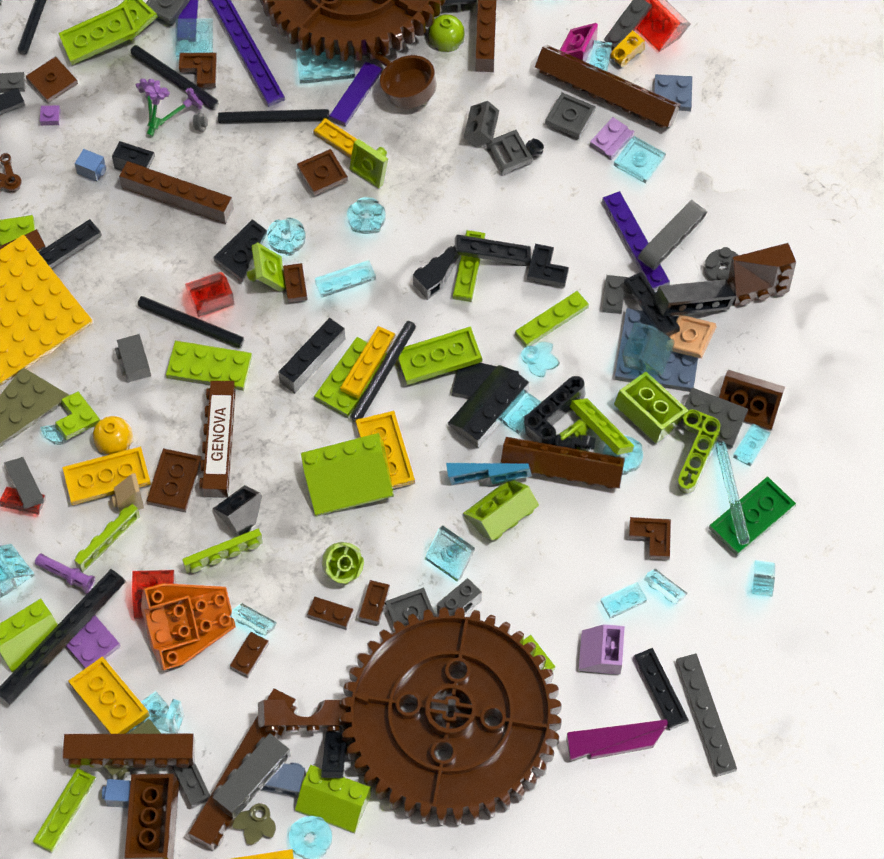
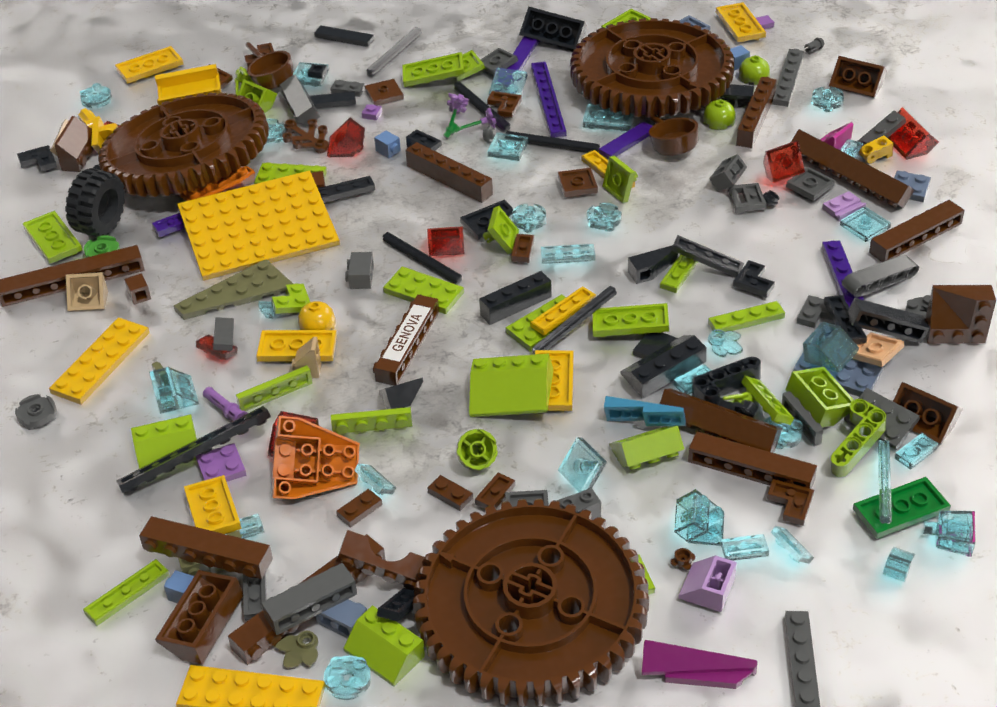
camera: 20 degrees right, 20 degrees down
reddish brown tile [146,448,202,513] -> none
clear light blue panel [149,699,185,733] -> none
black tile [633,648,689,731] -> none
none -> clear red slope [327,117,365,157]
none -> clear light blue plate [488,133,528,161]
none -> reddish brown plate [671,548,696,570]
none -> clear light blue slope [674,489,724,546]
none -> reddish brown brick [688,431,817,489]
none -> clear red slope [763,140,805,183]
none -> dark grey plate [782,391,823,446]
none -> reddish brown brick [869,200,965,262]
none -> clear light blue torso [923,511,975,557]

